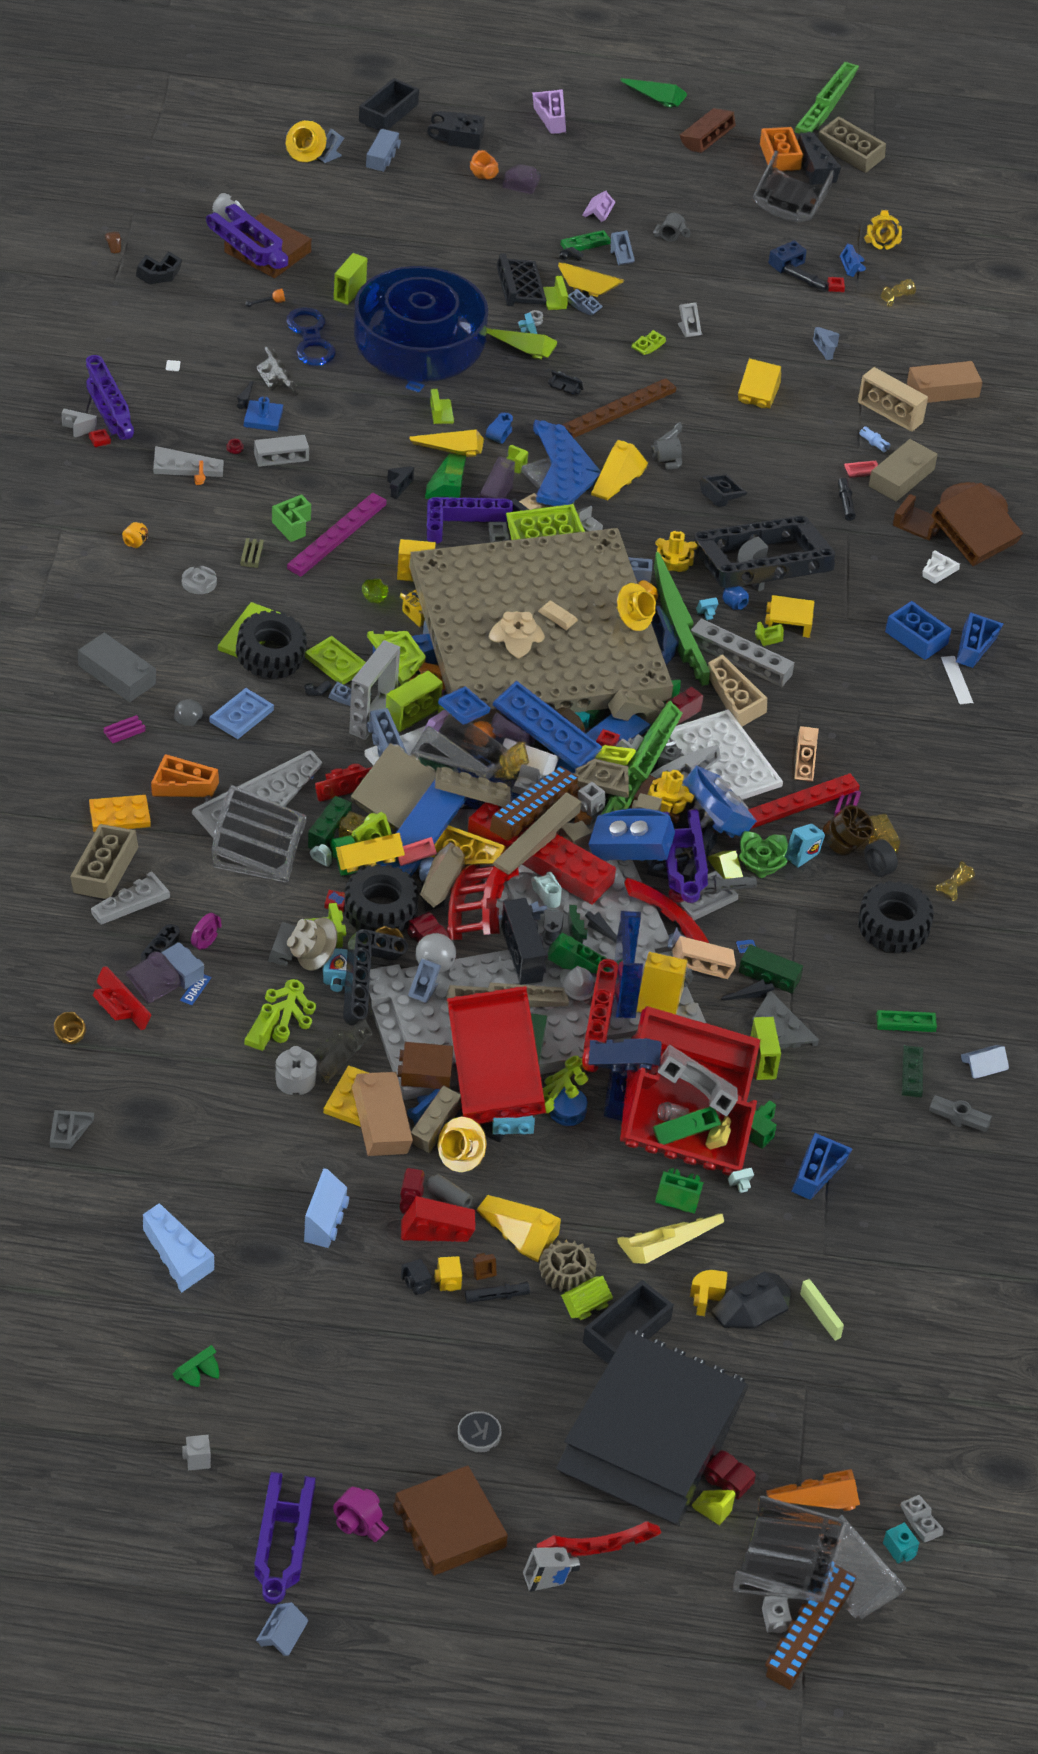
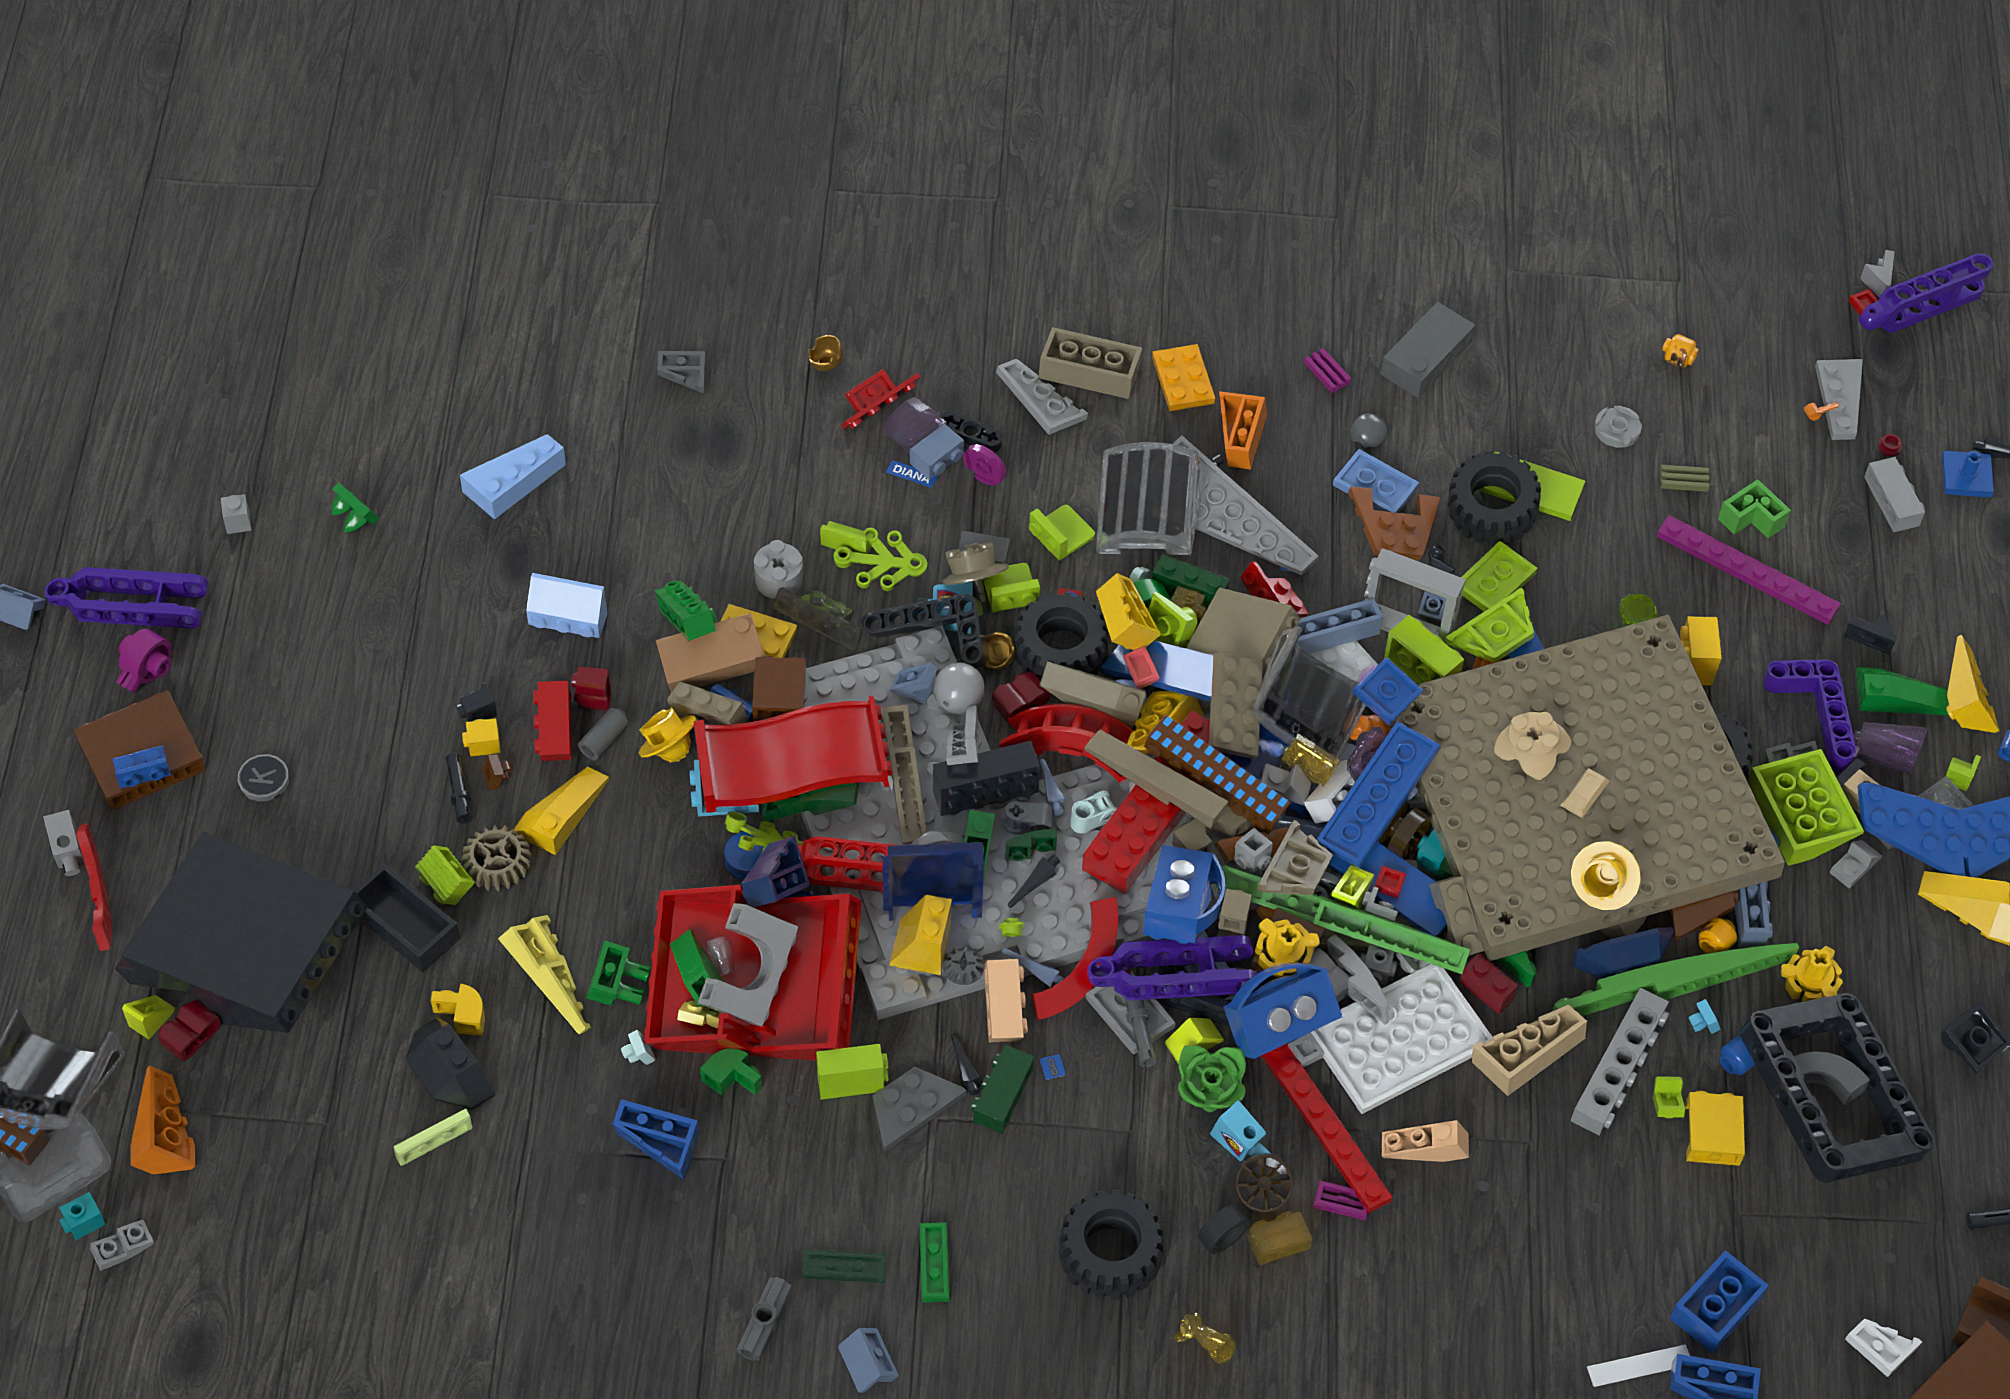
camera: 90 degrees right, 10 degrees up
none -> blue bracket [113,745,171,789]
none -> green brick [655,581,717,641]
none -> light grey fence [946,705,980,765]
none -> lime plate [998,918,1025,937]
none -> lime bracket [1029,505,1095,561]
none -> dark orange wing [1348,486,1440,560]

